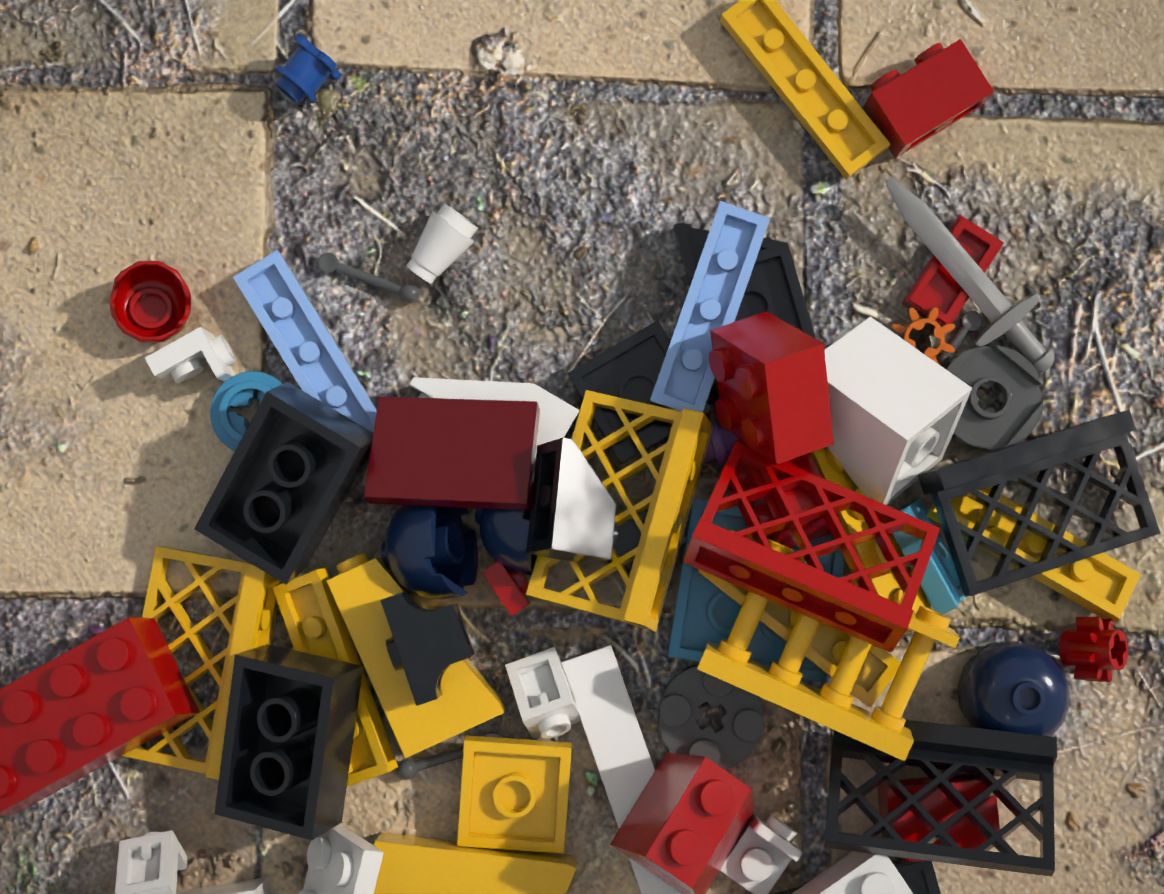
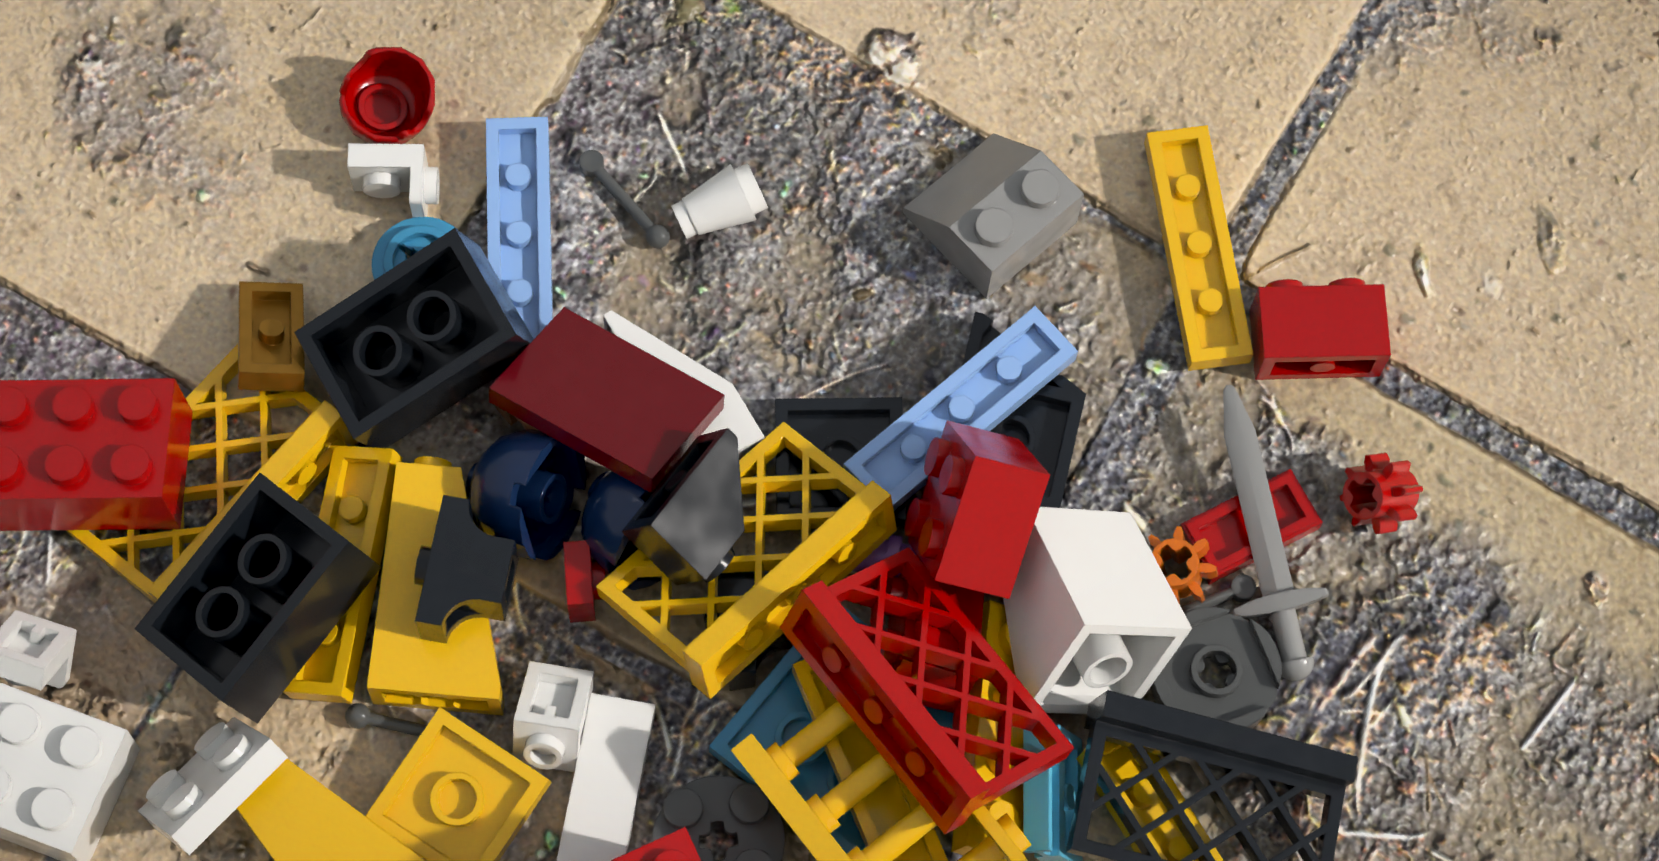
camera: 20 degrees right, 15 degrees down
none -> pearl gold plate [238,281,305,392]
none -> light grey slope [903,133,1084,299]
none -> red gear [1339,453,1423,534]

